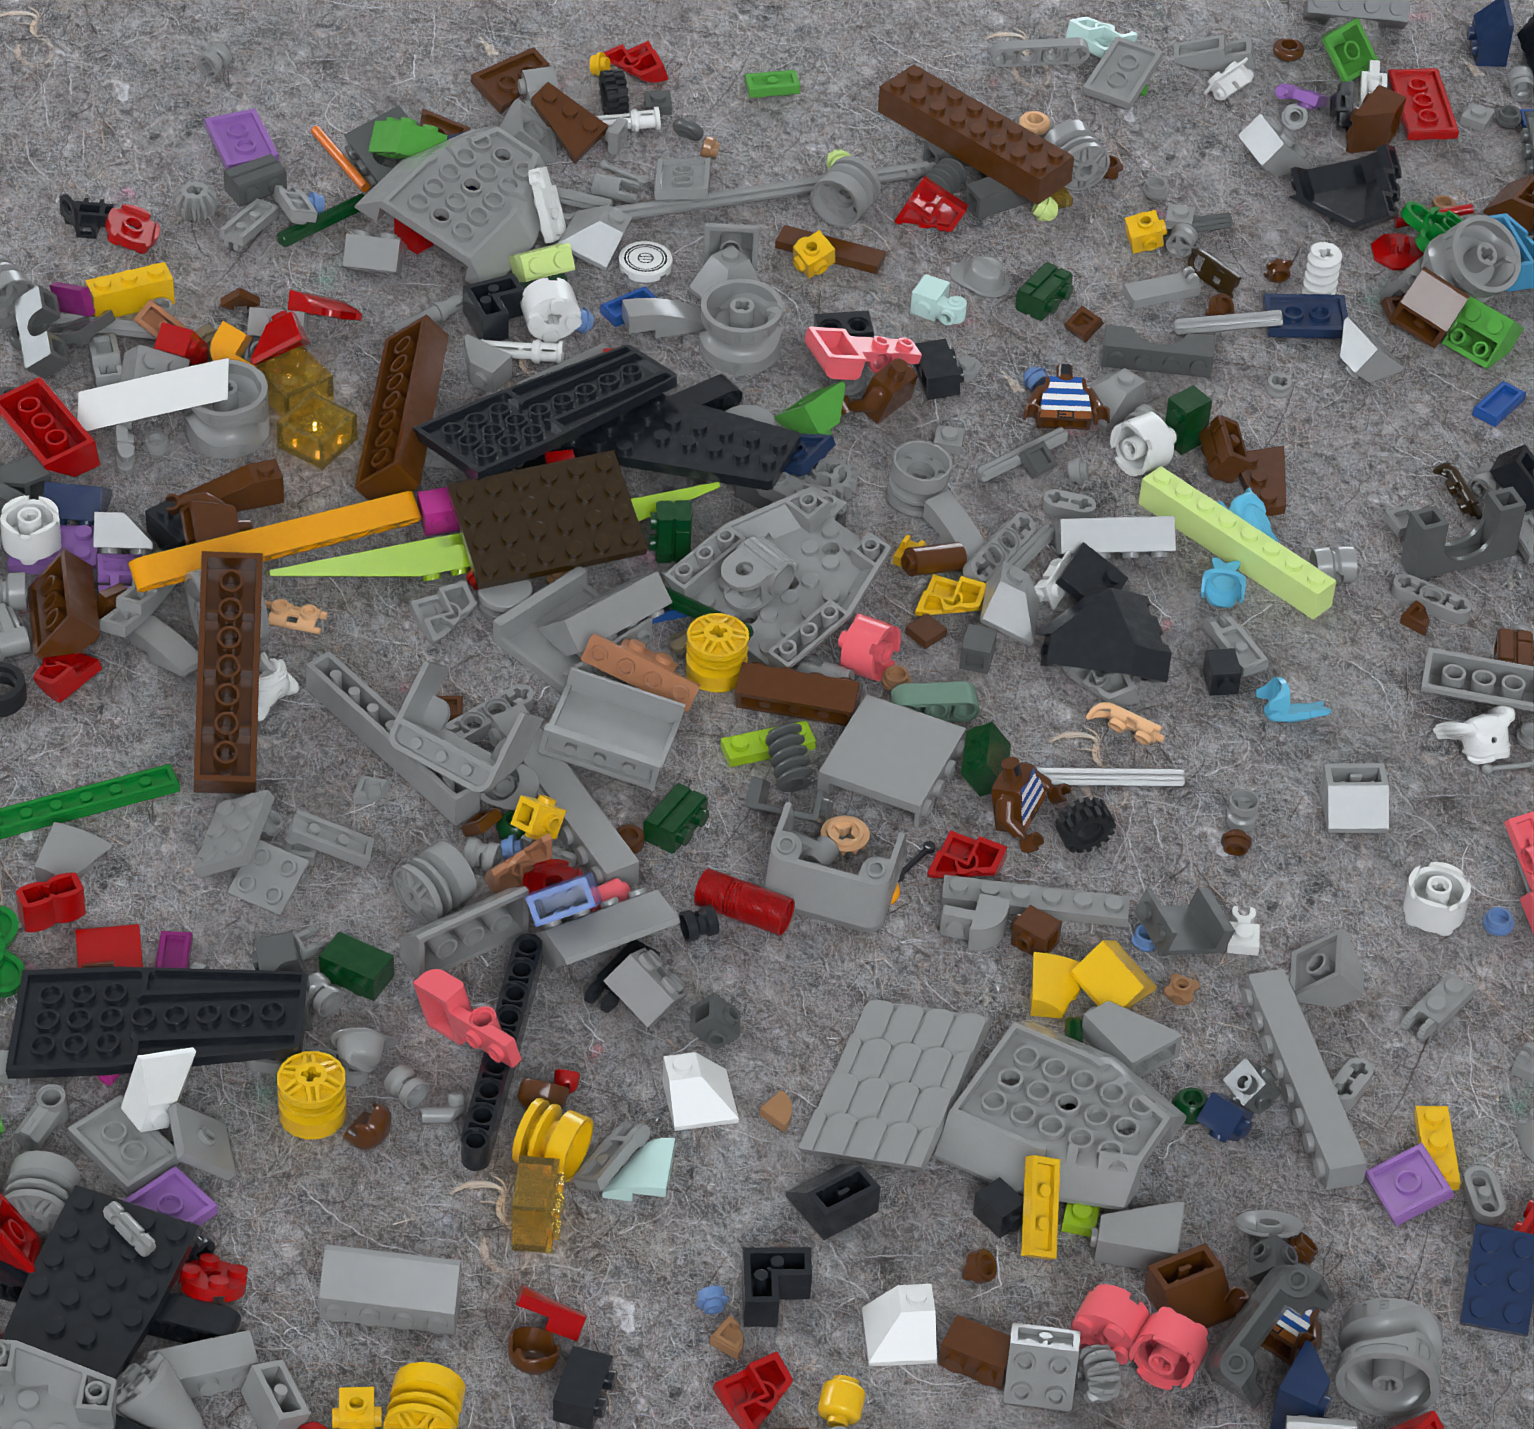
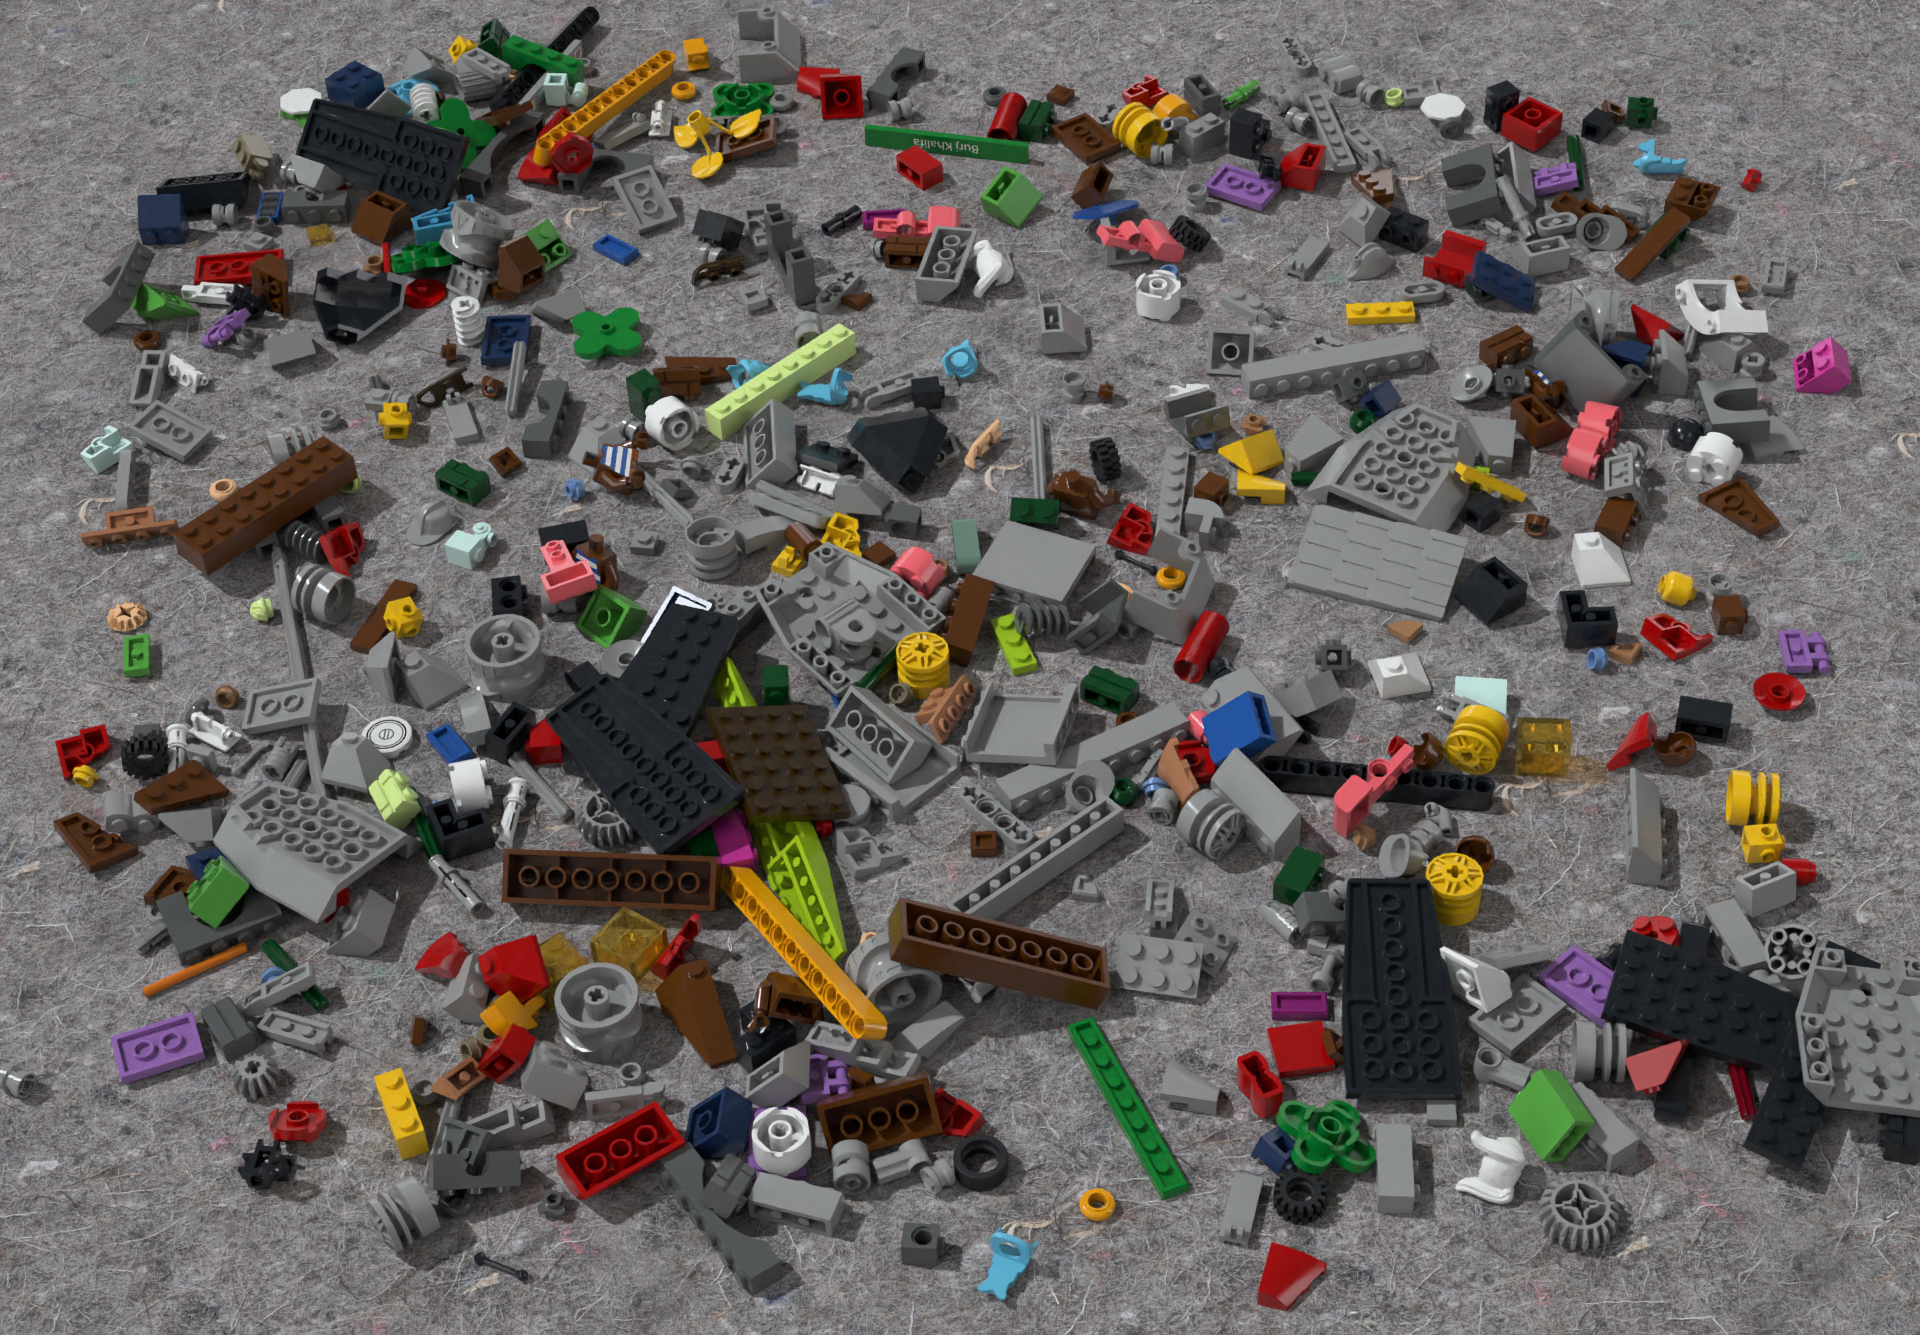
camera: 85 degrees left, 0 degrees up
magenta tile [49,282,95,317] -> none
white sticker [77,358,229,431] -> none
light grey axle [103,1201,156,1257] -> none
light grey windscreen [389,660,544,793] -> none
reddish brown tile [461,808,503,837] -> none
light grey slope [464,334,512,393] -> none
yellow brick [511,794,566,840] -> none
white hinge [528,166,566,244] -> none
medium lavender tile [1365,1143,1454,1226] -> none
none -> nougat bracket [80,506,180,547]
none -> light nougat gear [107,601,147,632]
none -> white hinge [189,712,243,752]
none -> clear yellow tile [306,224,332,247]
none -> black brick [485,701,536,765]
none -> green plant [572,307,642,360]
none -> red slope [651,913,701,980]
none -> dark green brick [687,829,718,857]
none -> medium nougat plate [1353,824,1375,850]
none -> reddish brown brick [1479,325,1533,369]

